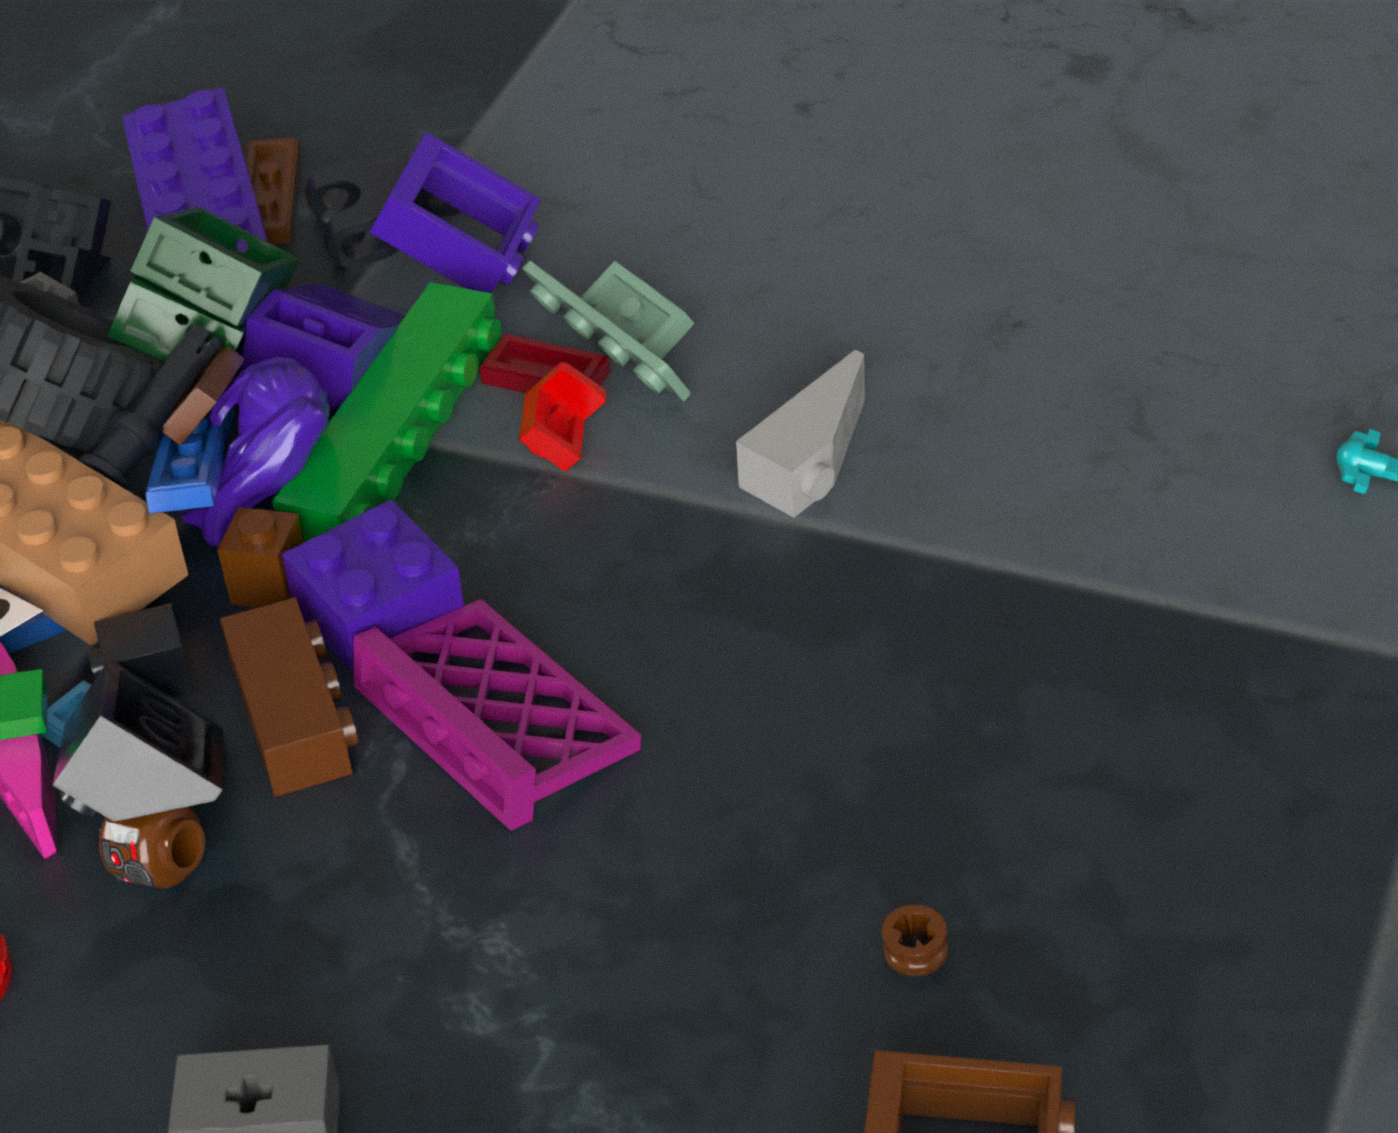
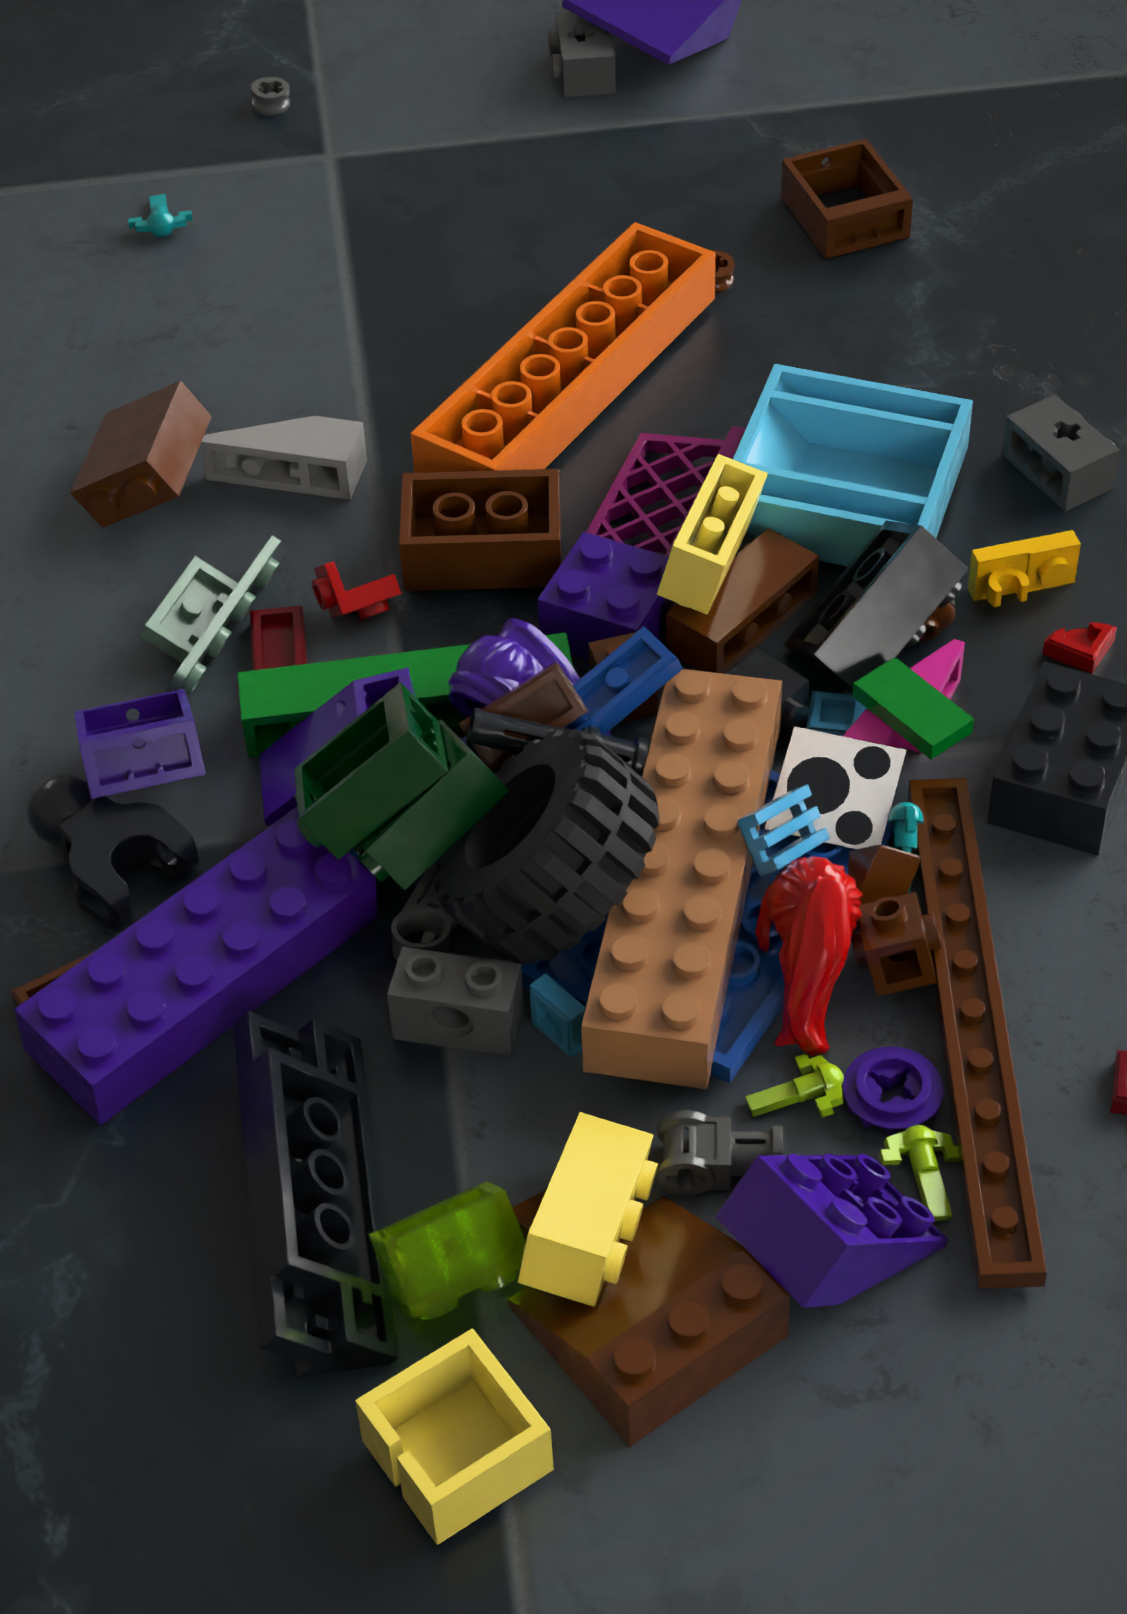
camera: 120 degrees left, 5 degrees up
none -> reddish brown brick [70,380,212,528]
none -> reddish brown brick [399,469,562,591]
none -> orange brick [410,222,716,473]
none -> light yellow brick [657,454,768,615]
none -> medium azure slope [733,364,973,567]
none -> yellow plate [968,530,1081,607]

